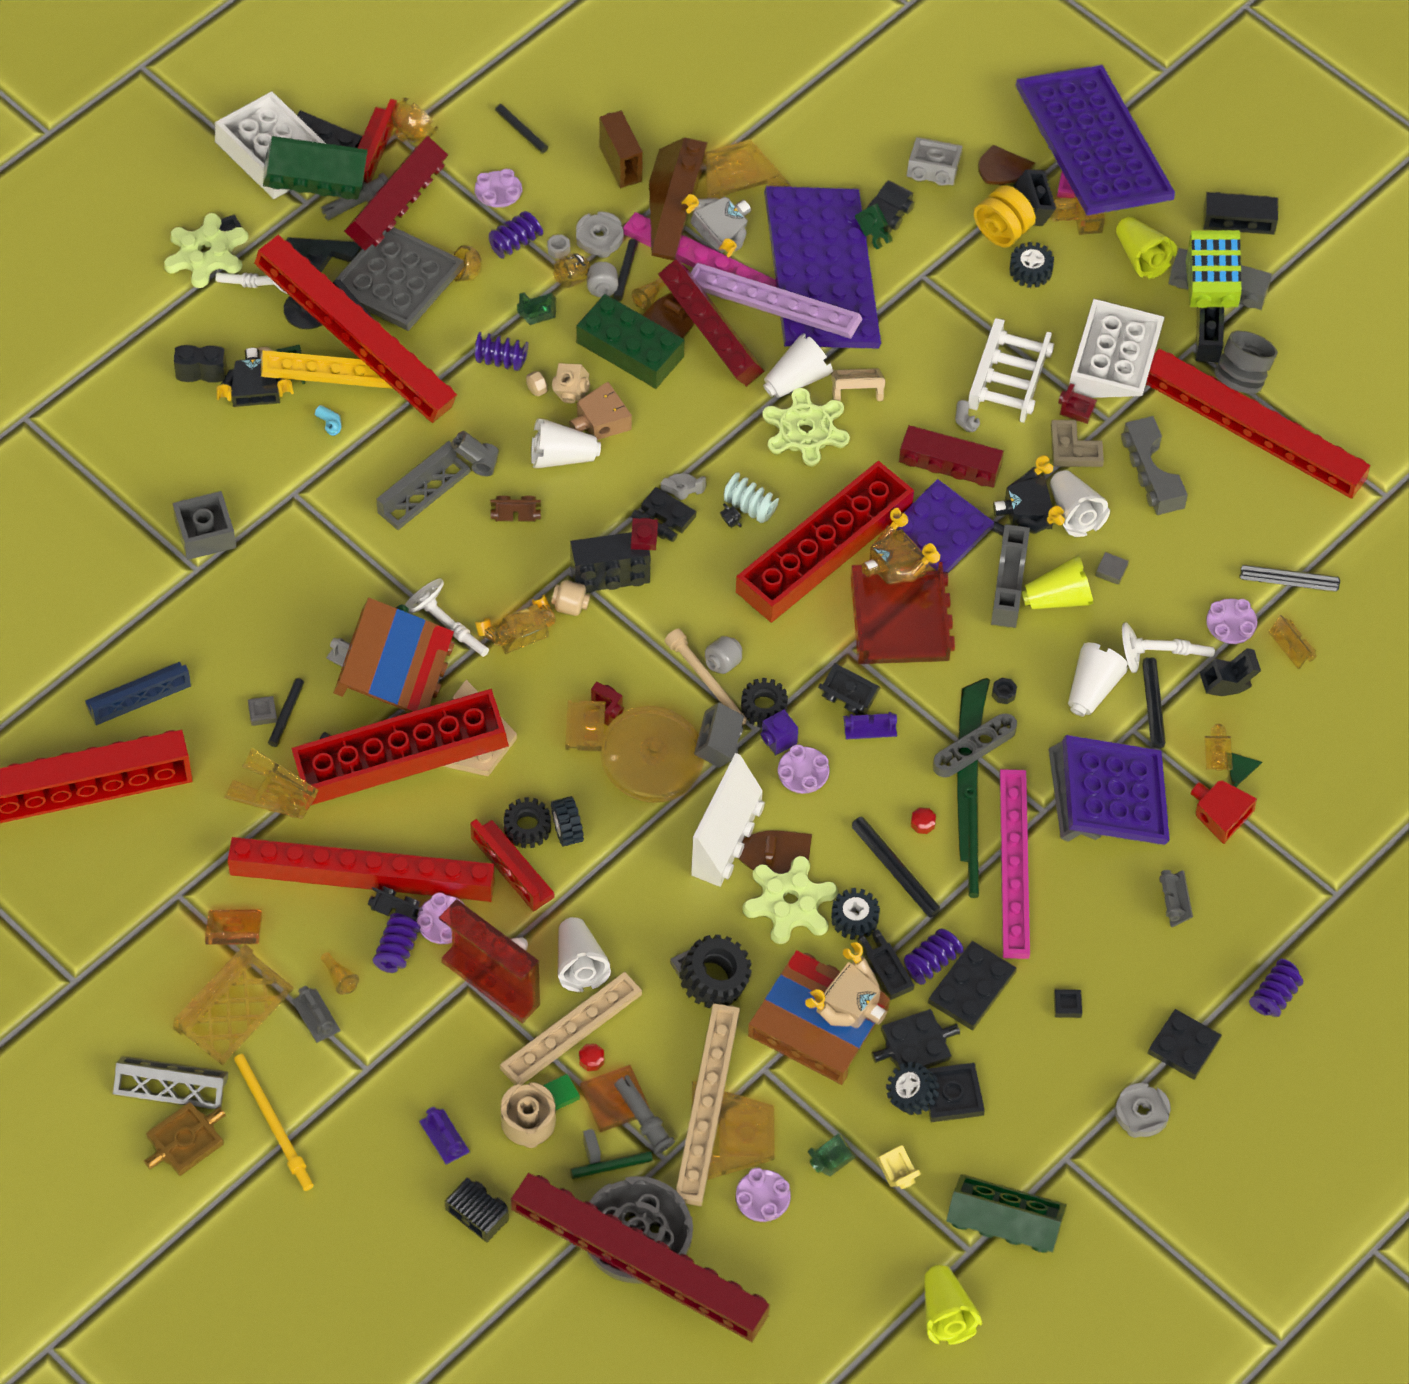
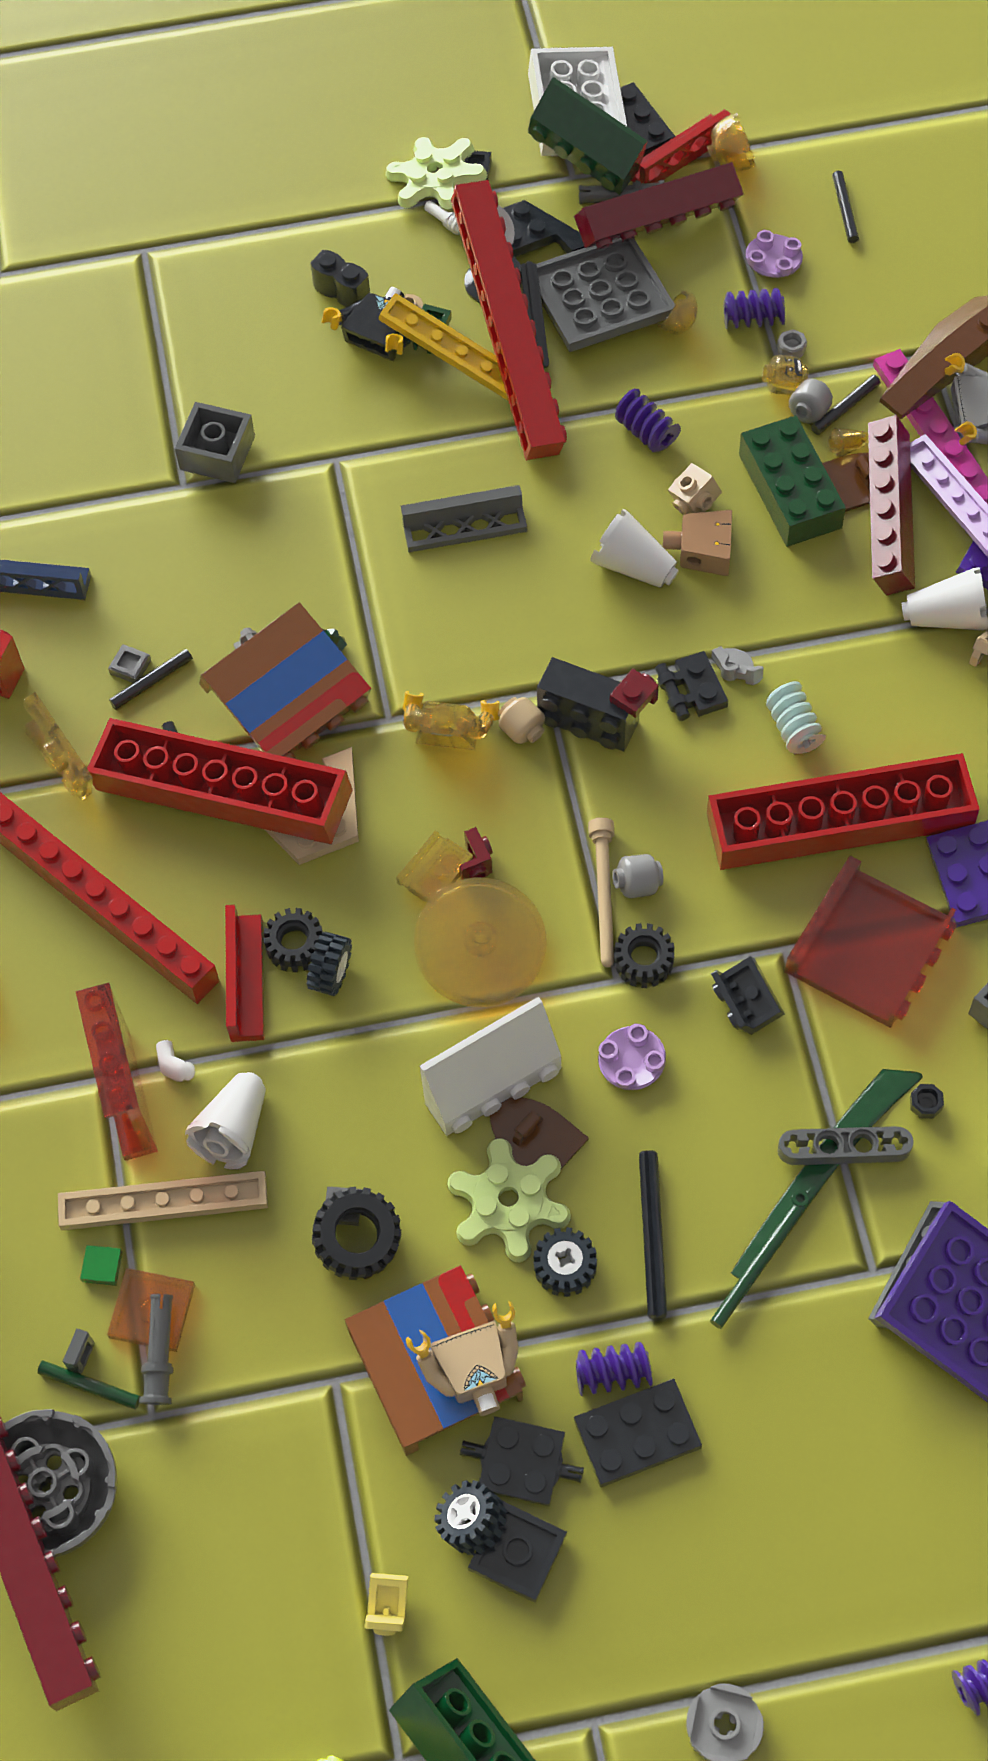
camera: 40 degrees right, 5 degrees up
medium azure arm [315,405,342,436] -> none
black hinge [368,886,423,922] -> none
dark purple piece [372,913,421,973] -> none
white dish [405,578,489,657] -> none
lavender dish [417,893,470,944] -> none
dark grey piece [451,431,499,476] -> none
reddish brown hinge [490,496,541,522] -> none
tan brick [501,1083,556,1148] -> none
clear green bracket [517,292,556,325] -> none
tan tile [526,371,547,396] -> none
light grey plate [576,212,624,258] -> none
red tile [579,1044,605,1071] -> none
reddish brown brick [599,110,643,188] -> none
tan plate [676,1003,740,1206] -> none
clear yellow wing [692,1081,775,1180] -> none
dark grey brick [694,703,744,768] -> none
black plate [719,503,742,529] -> none
lavender dish [736,1168,791,1222] -> none
dark purple brick [761,709,798,756] -> none
yellowish green plate [762,388,850,466] -> none
clear green bracket [807,1134,856,1177] -> none
dark purple hinge [843,712,897,739] -> none
black hinge [857,929,914,1000] -> none
clear yellow torso [862,508,940,584] -> none
red tile [911,807,936,834] -> none
dark pink plate [999,769,1030,959] -> none
black tile [1054,989,1082,1018] -> none
black plate [1148,1009,1222,1080] -> none
dark grey hinge [1159,870,1193,928] -> none

